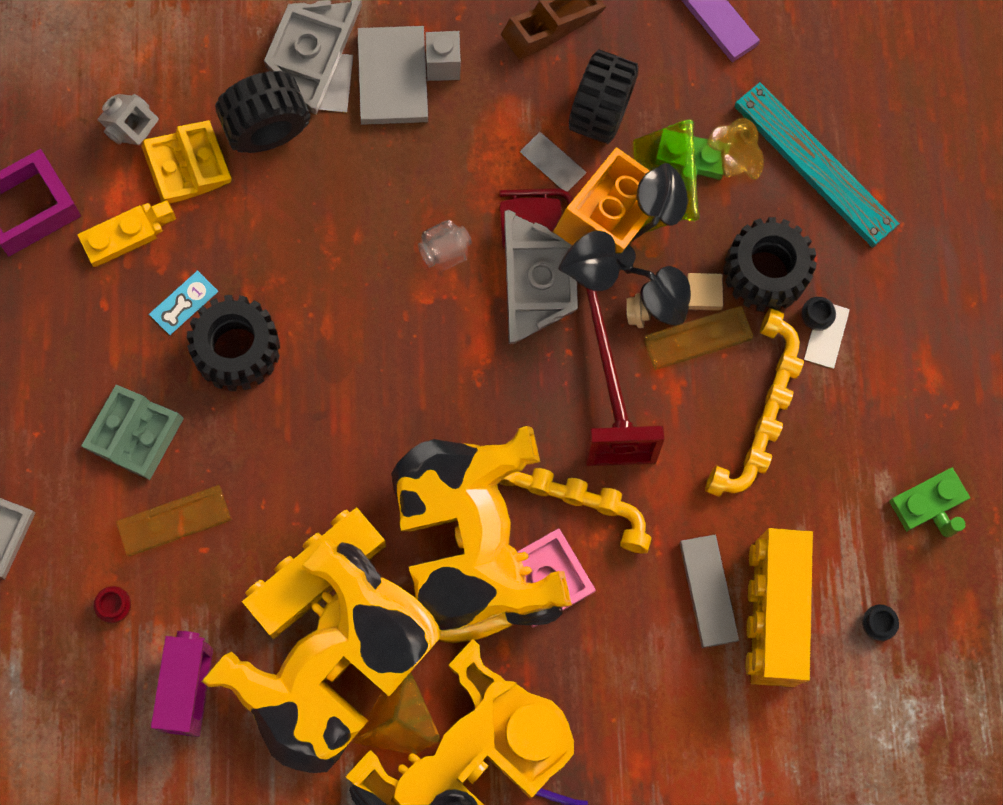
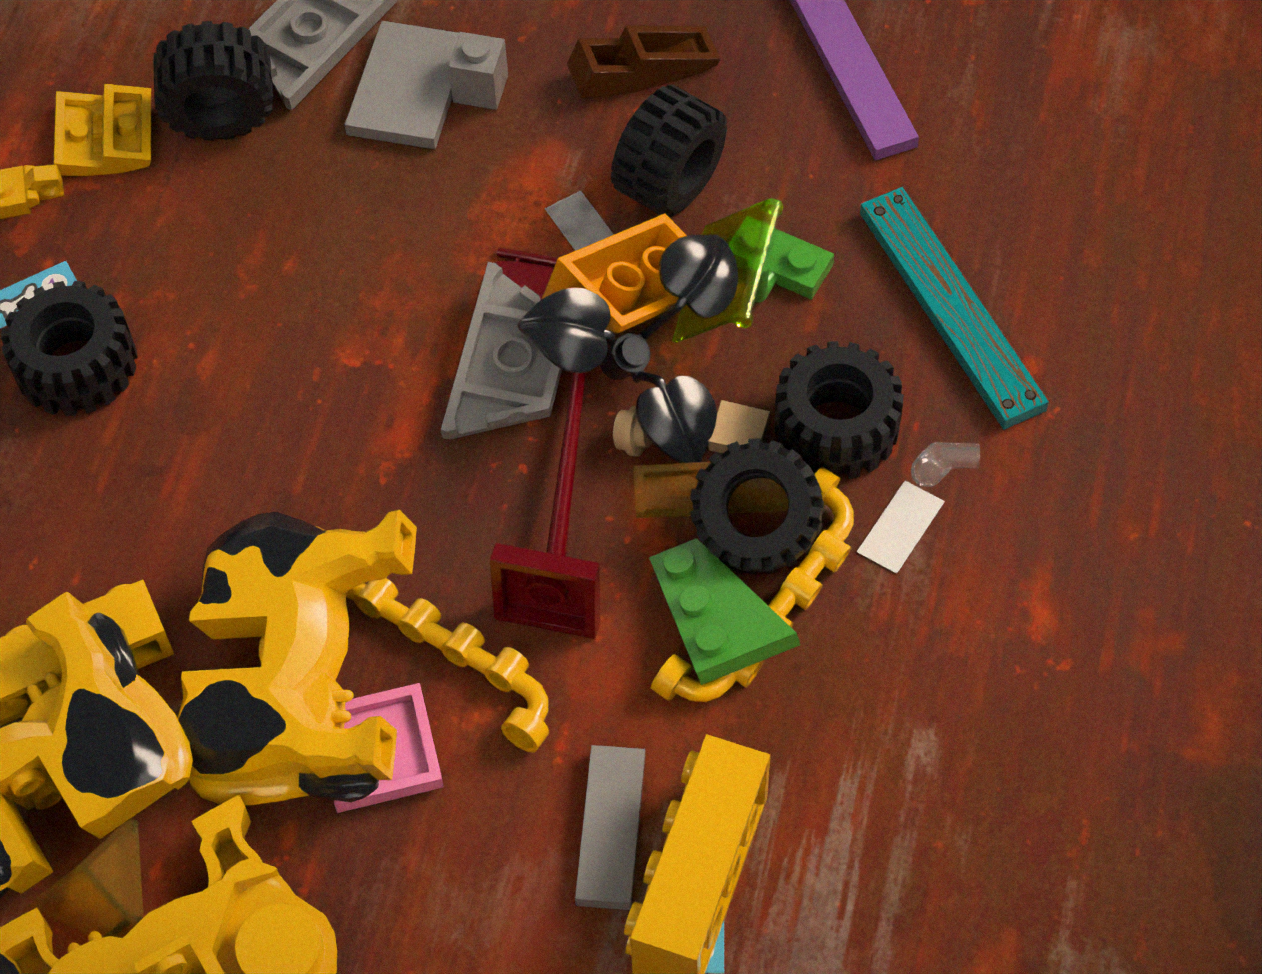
camera: 25 degrees right, 15 degrees down
light grey brick [97,94,159,145] -> none
flat silver sticker [319,54,353,113] -> none
clear head [418,220,472,271] -> none
clear yellow plate [707,118,764,180] -> none
black plate [801,297,836,331] -> none
black plate [862,604,899,641] -> none
bright green plate [889,467,970,538] -> none
none -> bright green wing [649,538,801,685]
none -> black tyre [690,438,825,574]
none -> clear arm [911,442,980,487]

